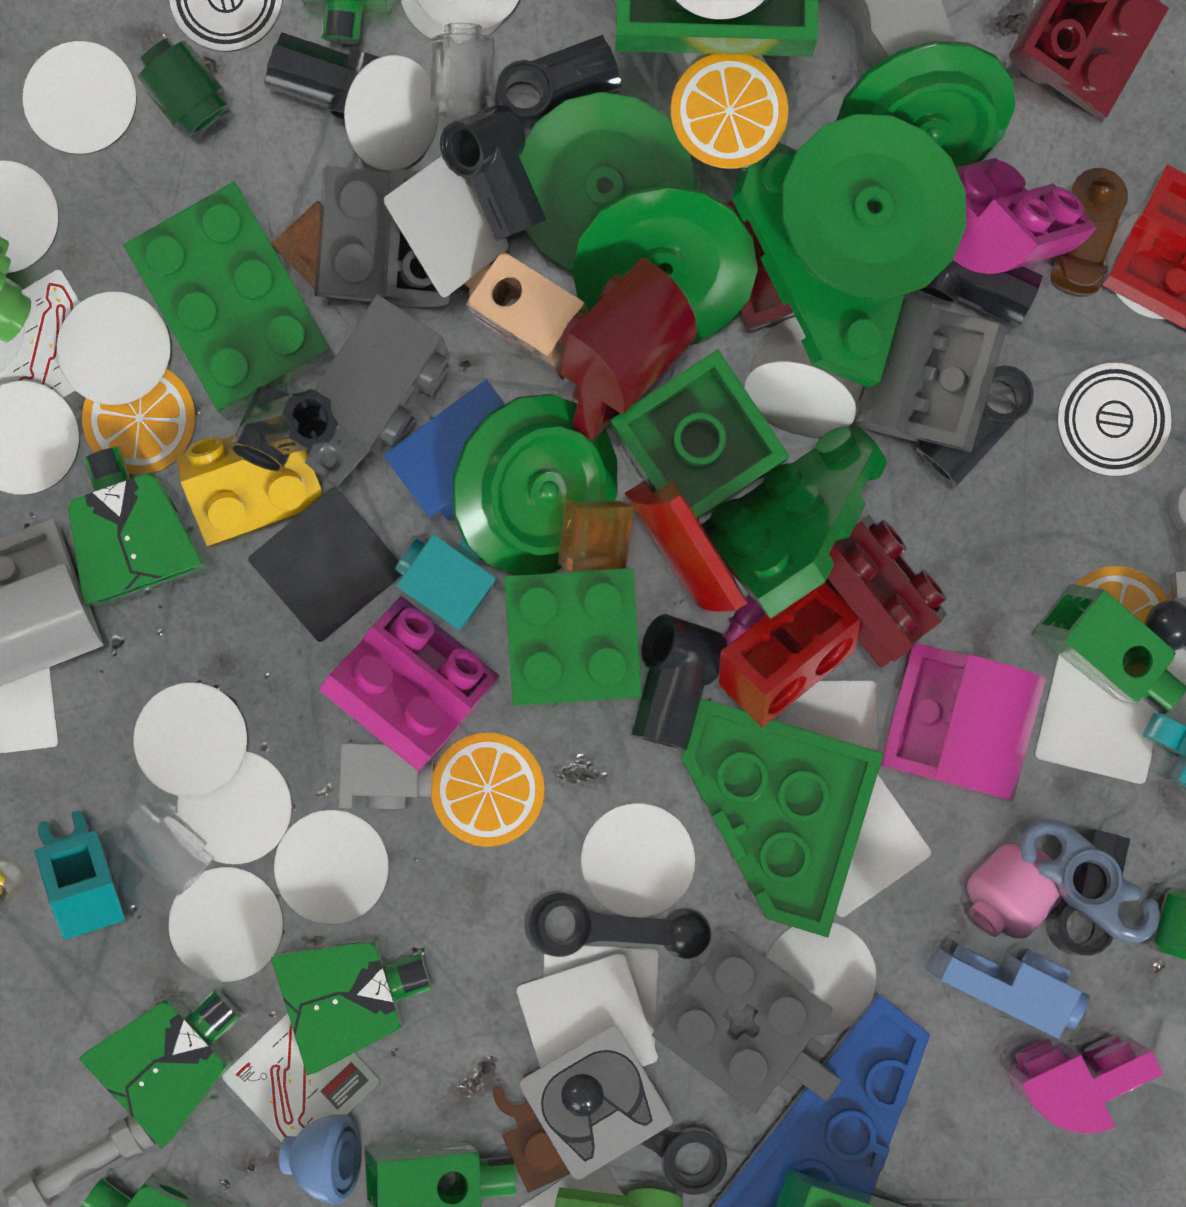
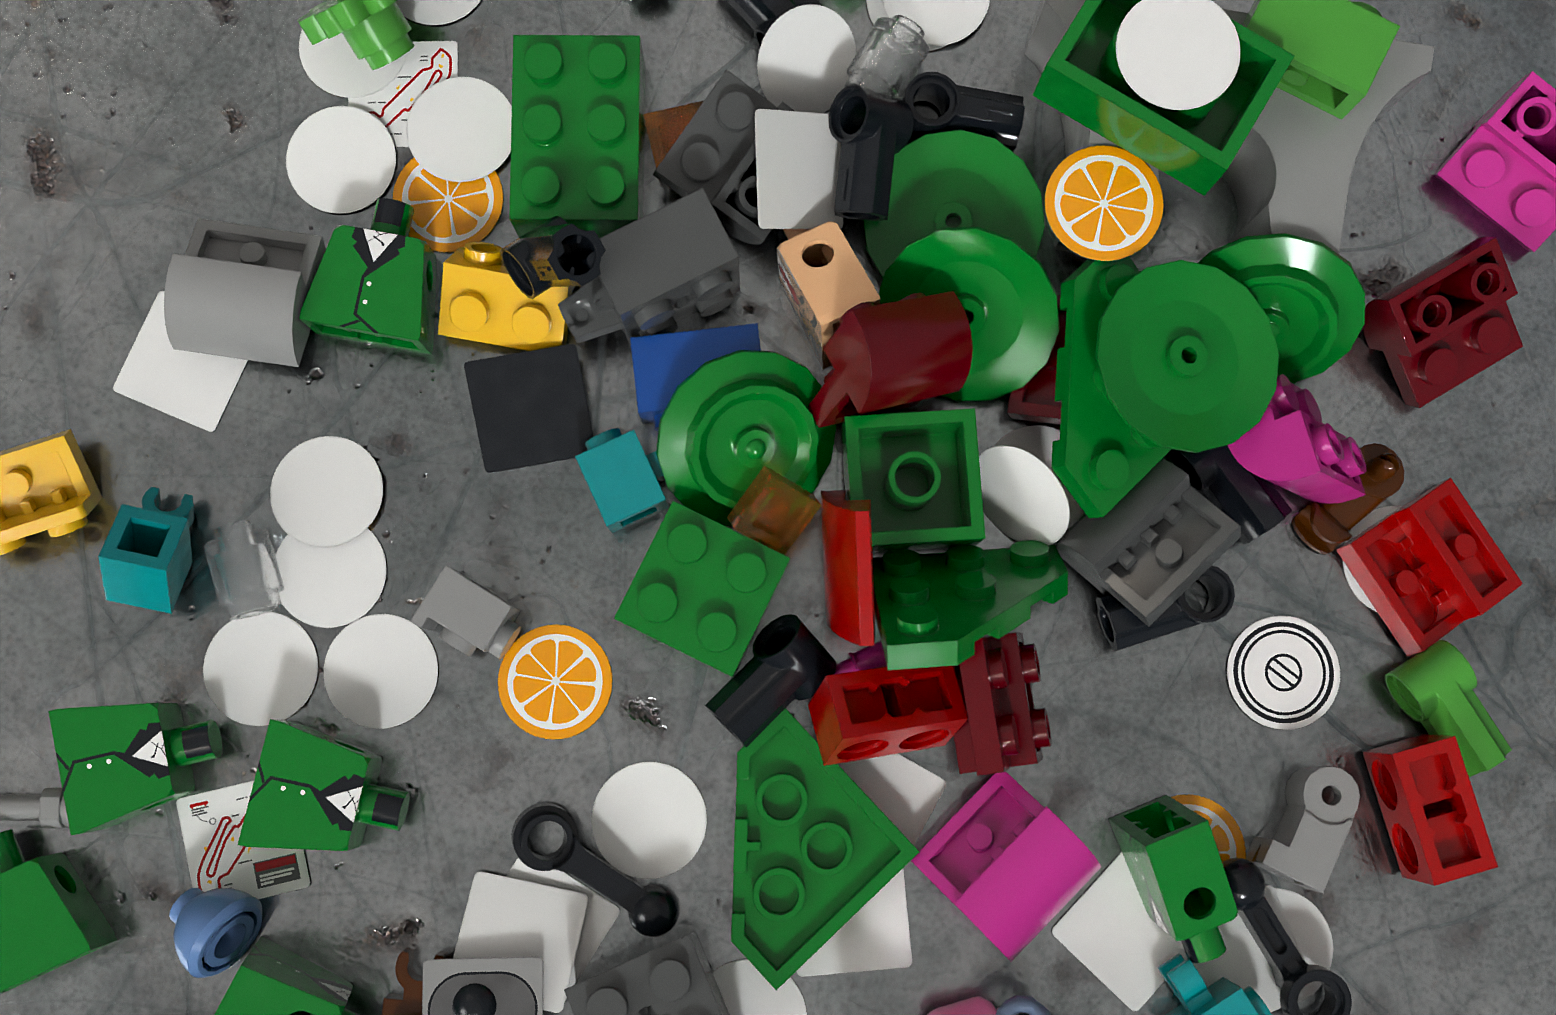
camera: 30 degrees right, 5 degrees down
dark pink brick [318,596,499,772] -> none

